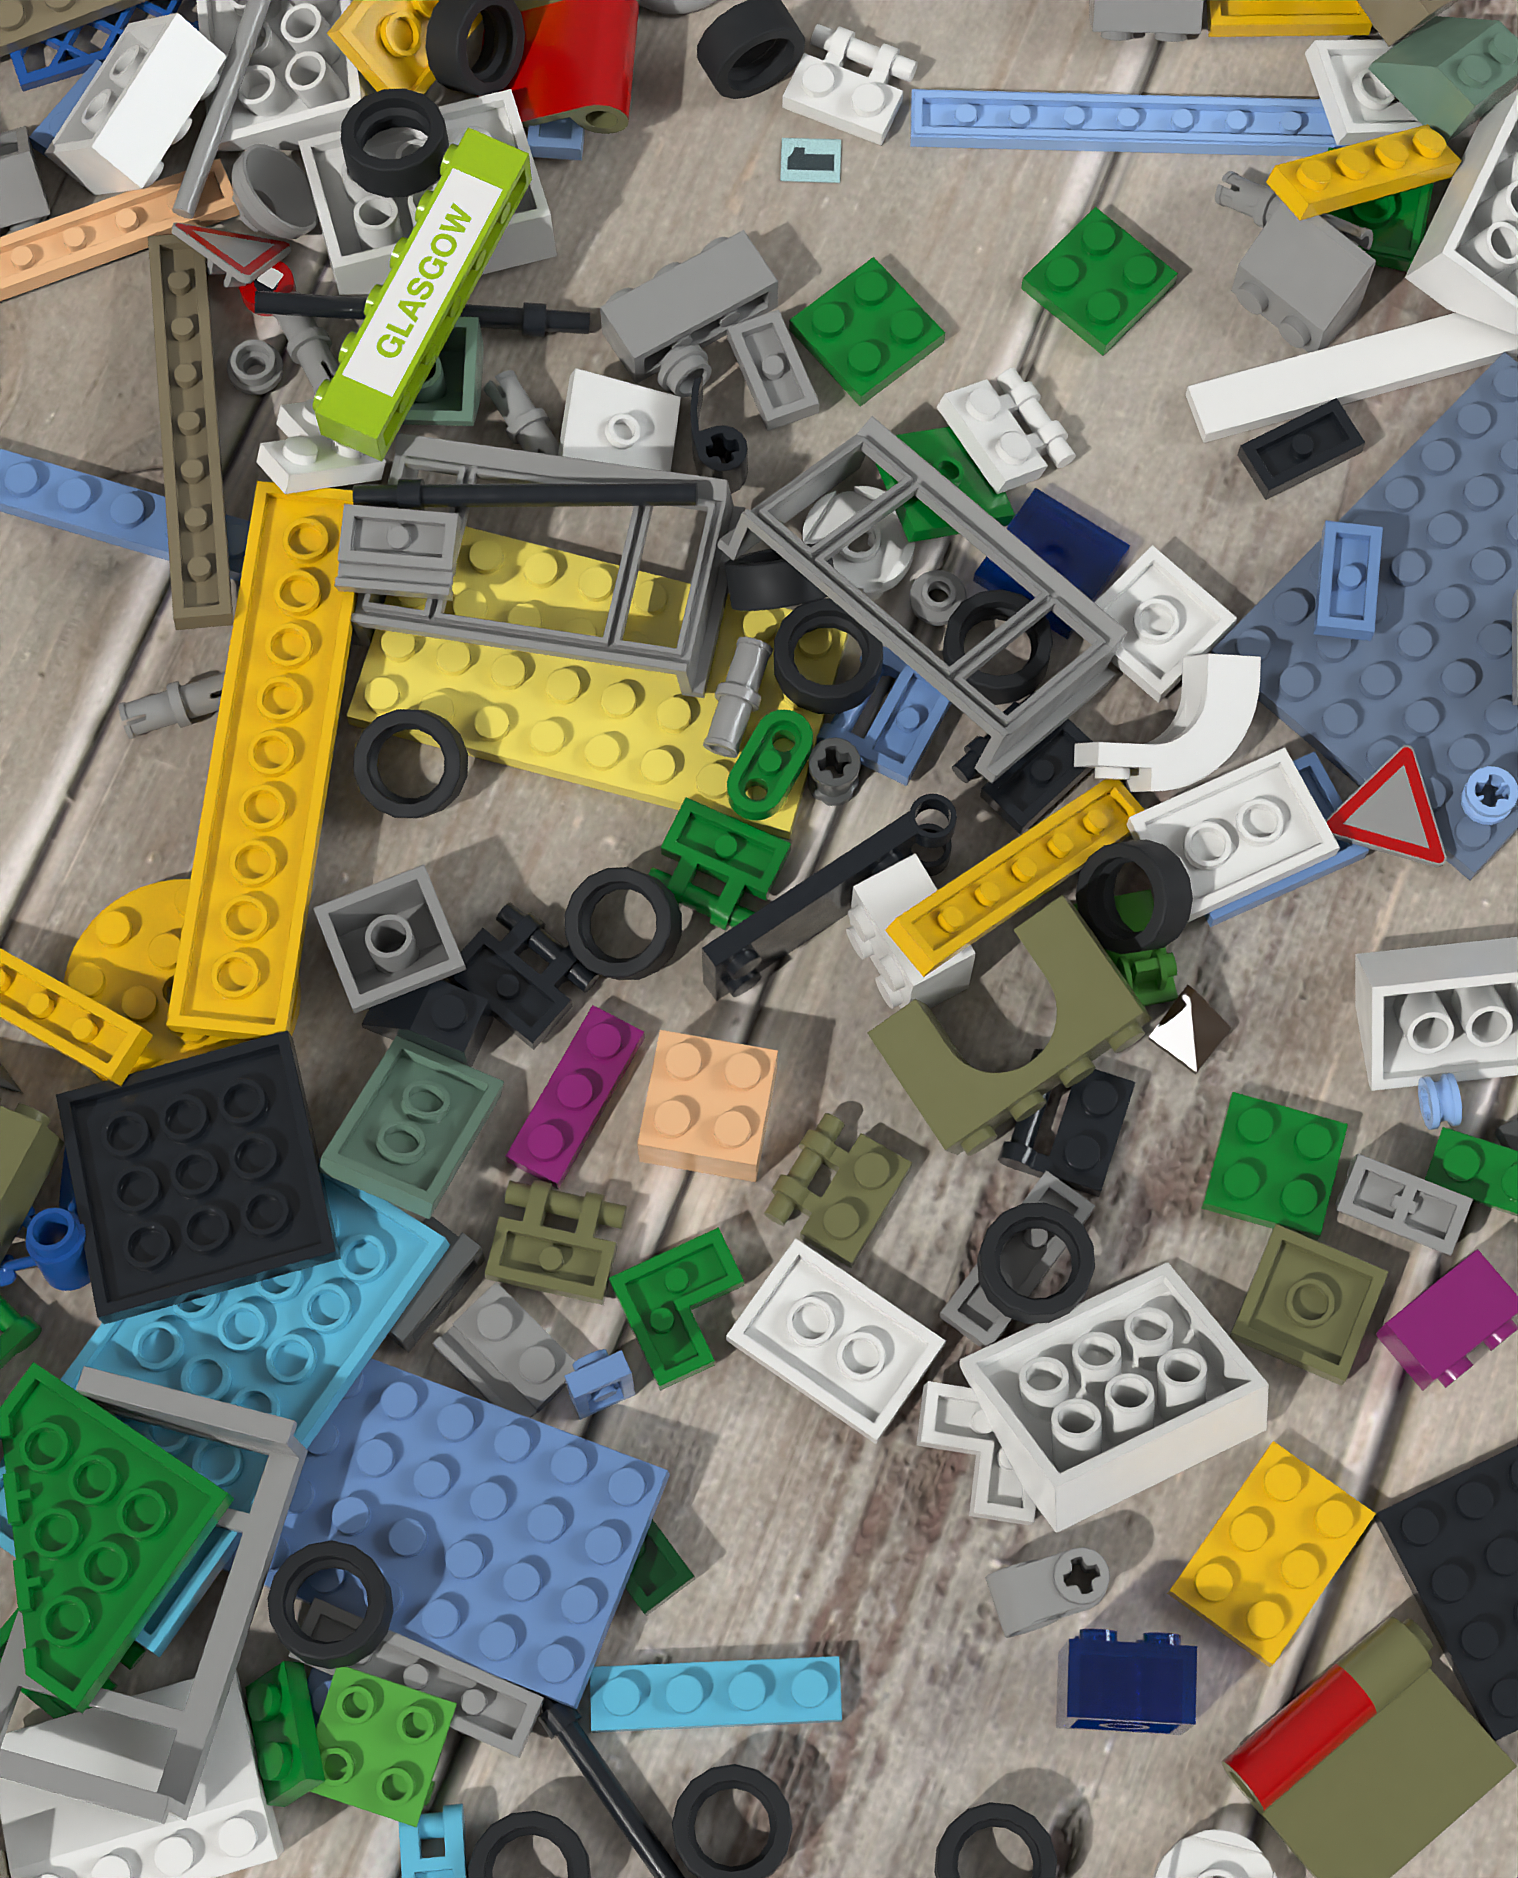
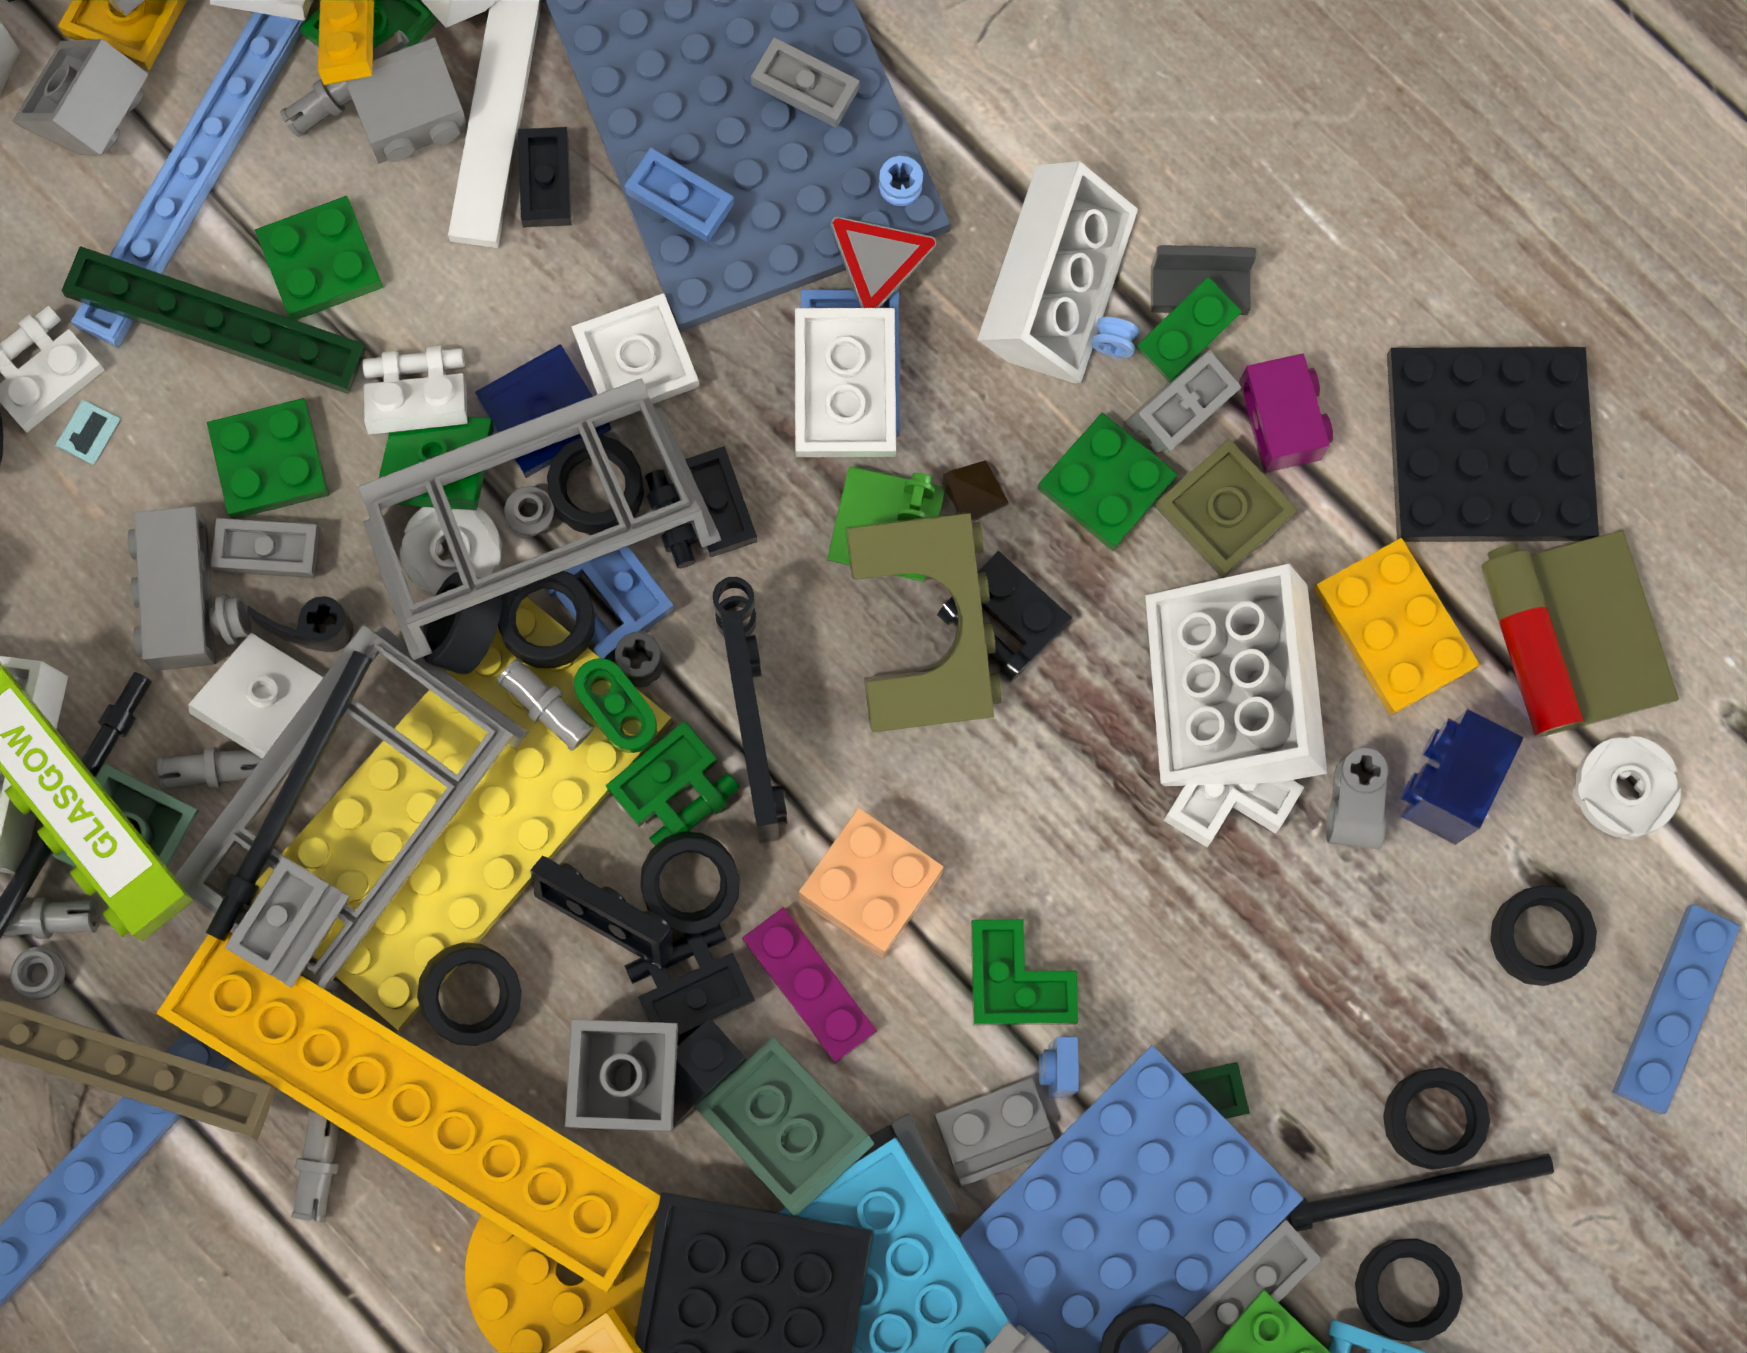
camera: 70 degrees left, 5 degrees up
white plate [256,399,386,494] -> none
olive plate [485,1180,627,1305] -> none
medium azure plate [590,1656,842,1733] -> none
white plate [726,1238,946,1444] -> none
olive plate [764,1113,912,1268] -> none
white brick [846,853,976,1009] -> none
yellow plate [885,779,1144,977] -> none
light grey plate [939,1171,1095,1349] -> none
black tyre [977,1202,1095,1324] -> none
white arch [1074,654,1261,792] -> none
black tyre [1075,839,1193,955] -> none
none -> dark green plate [61,246,366,394]
none -> black plate [530,855,674,969]

